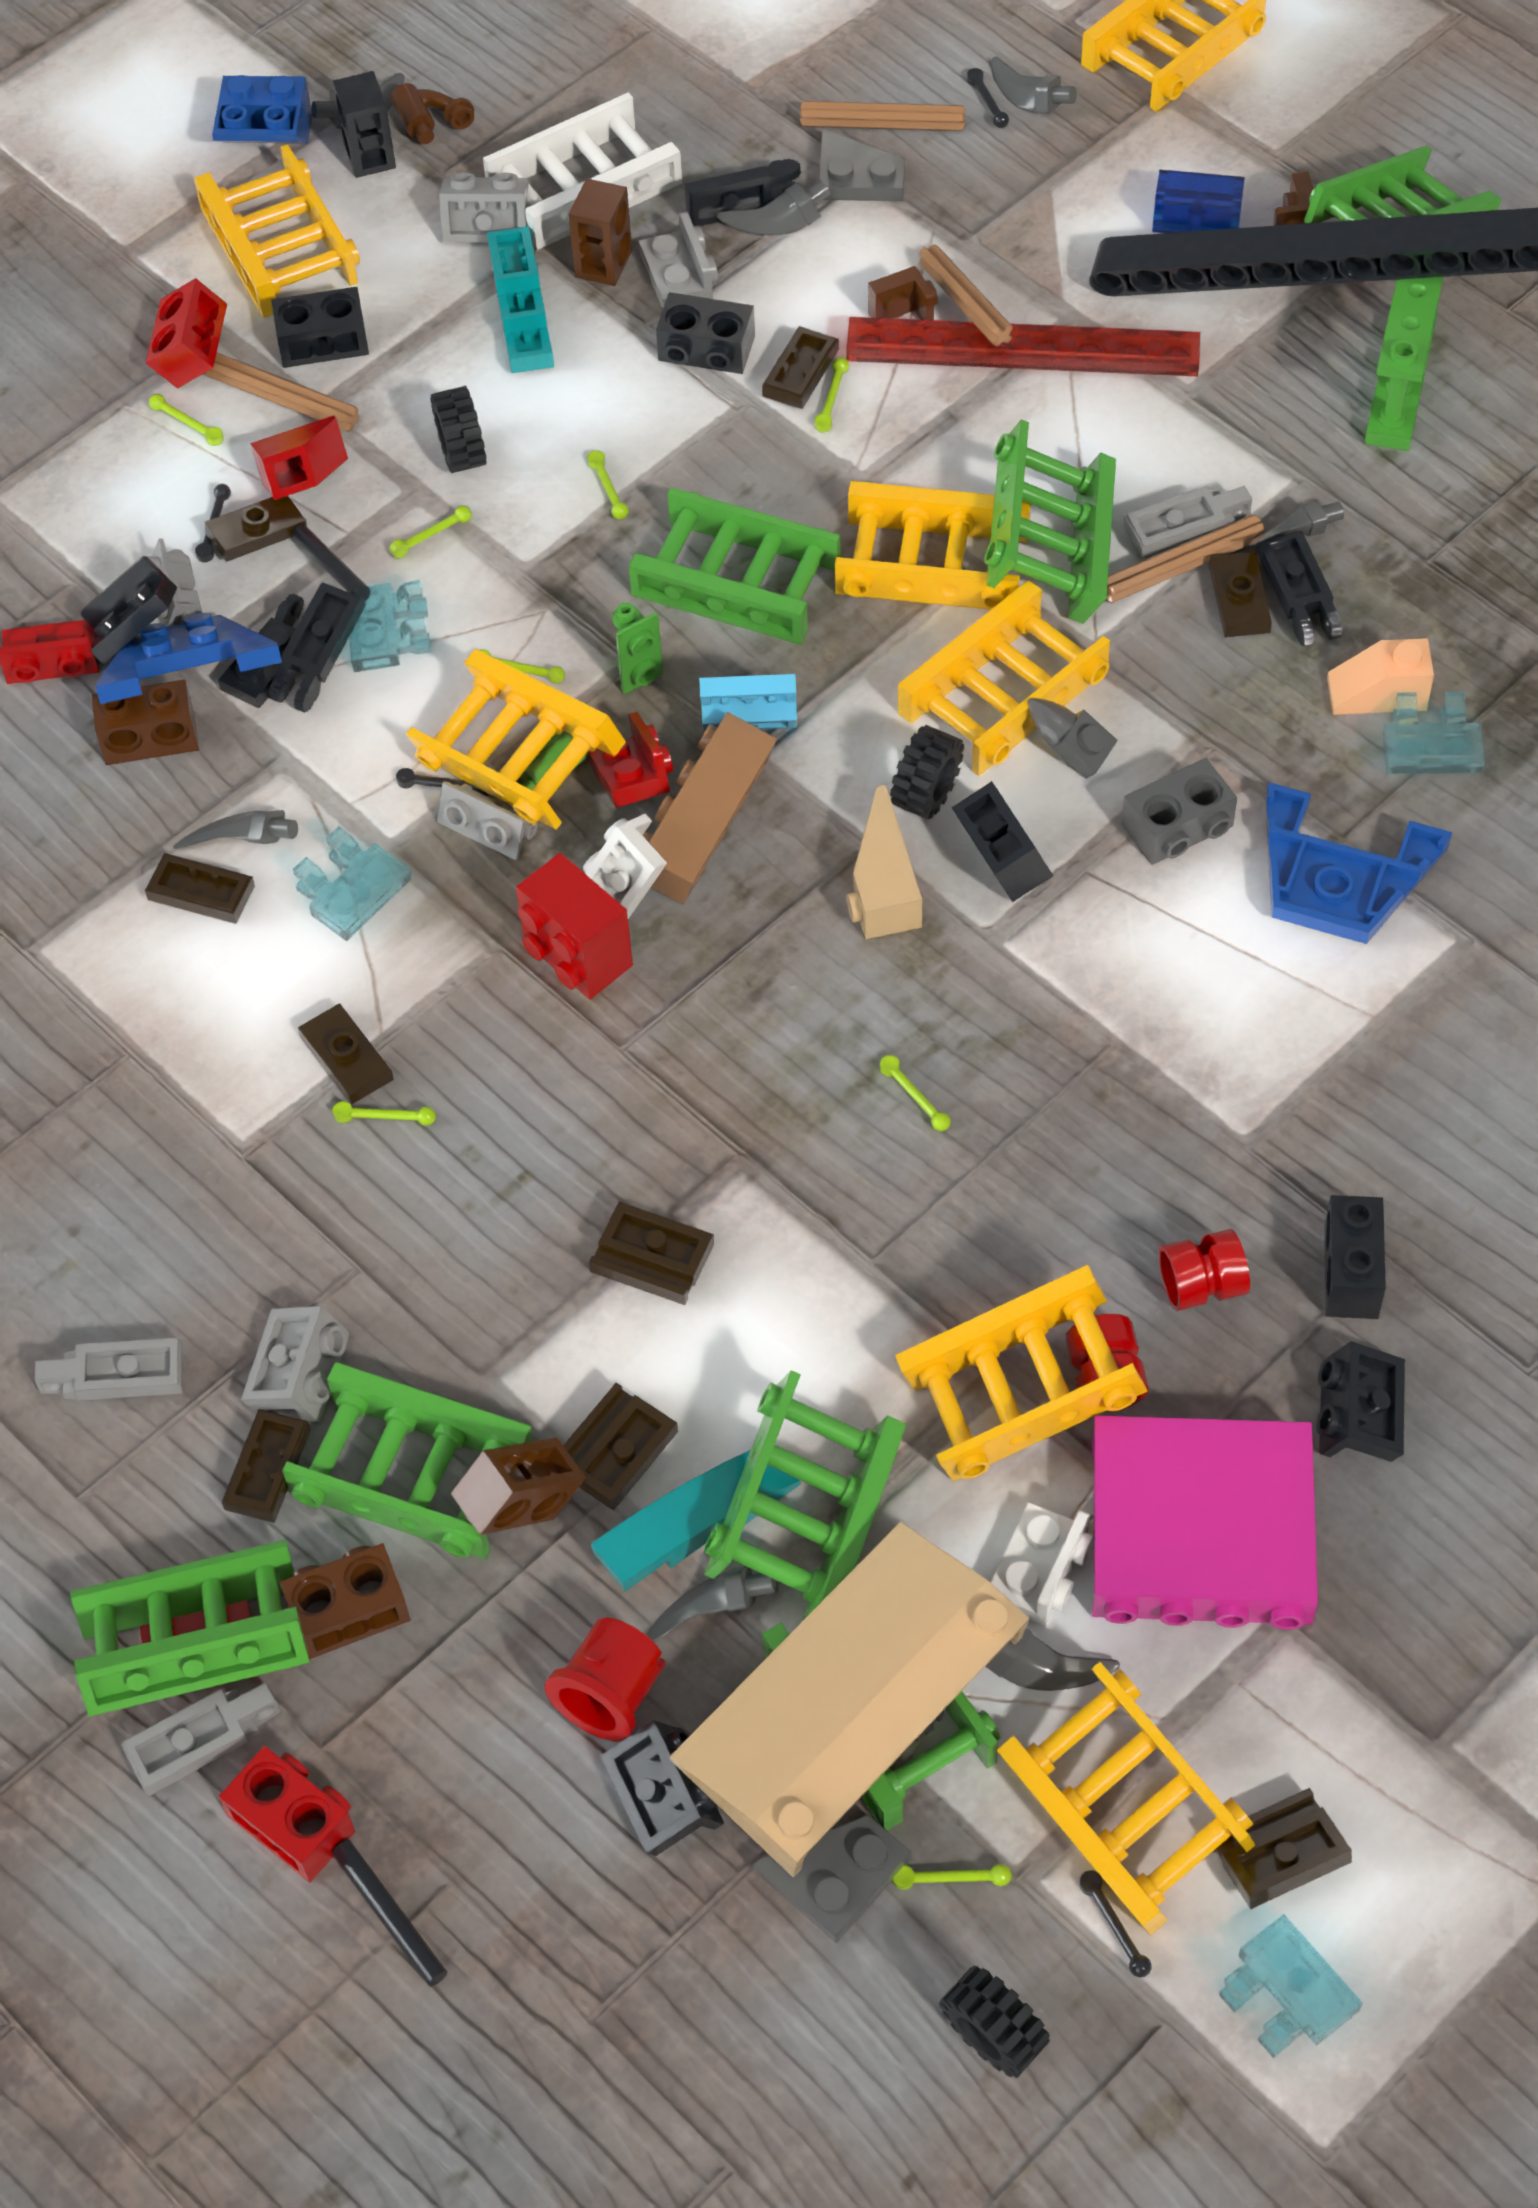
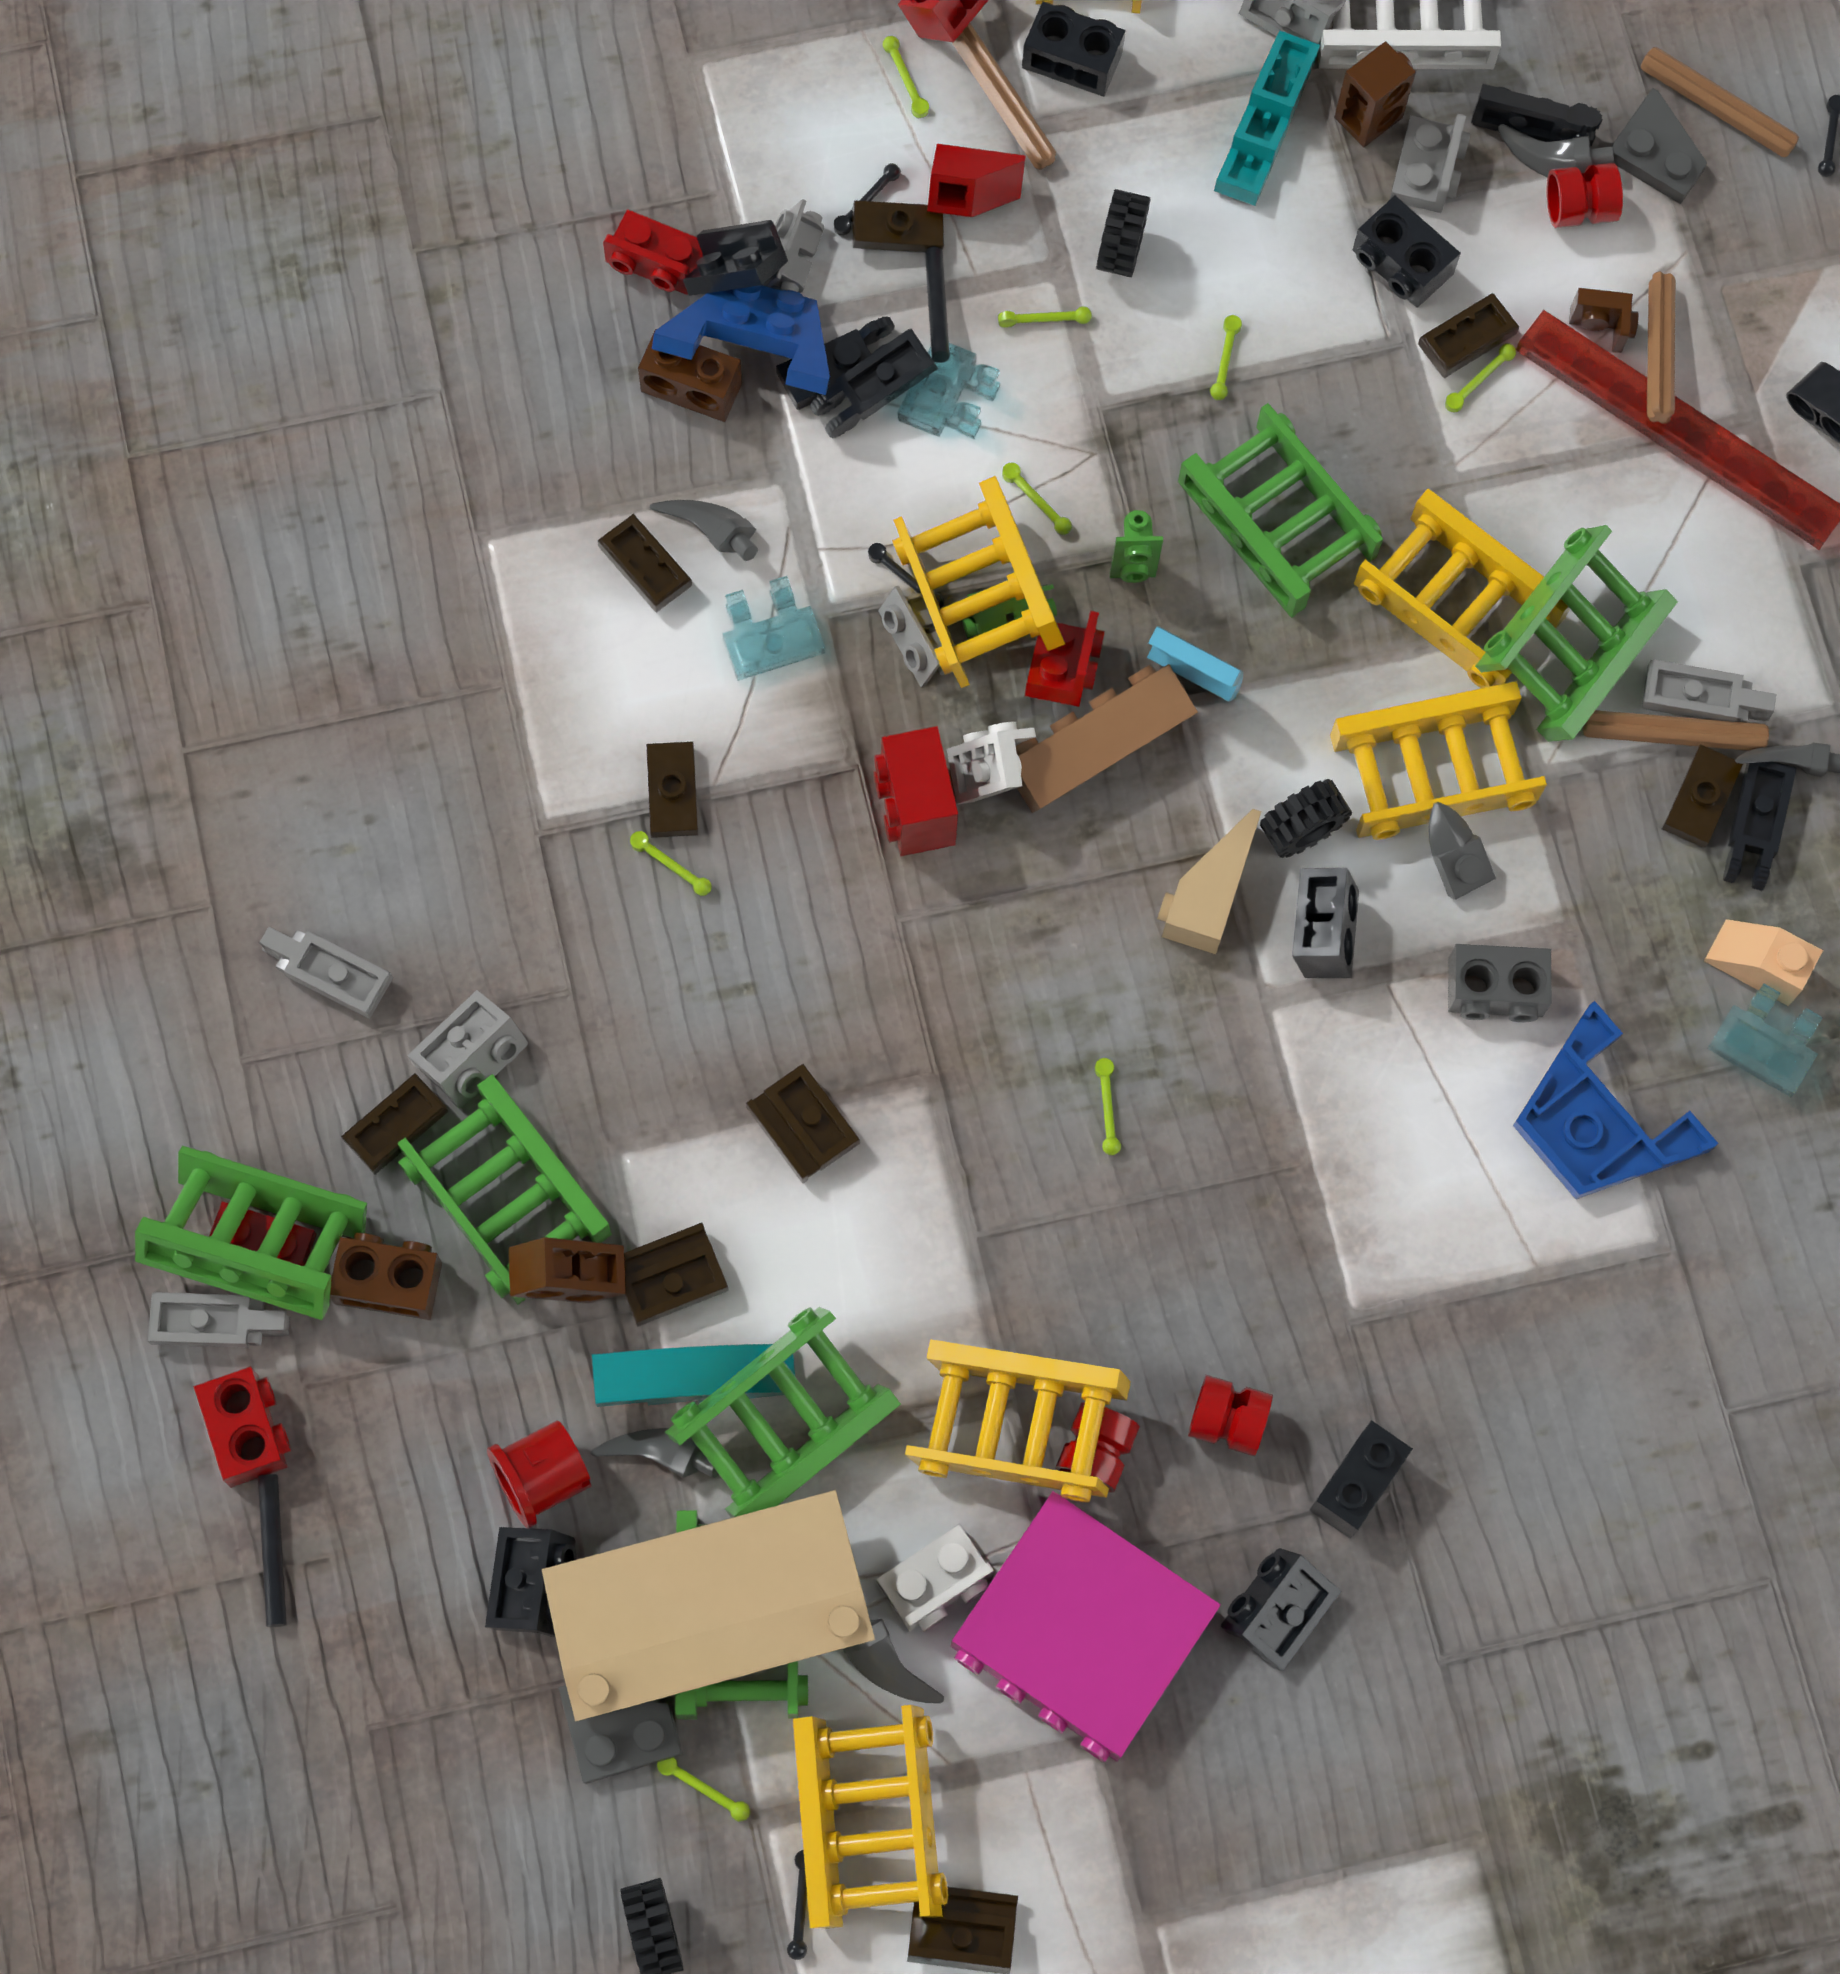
camera: 25 degrees right, 15 degrees up
none -> red wheel [1546,163,1623,228]

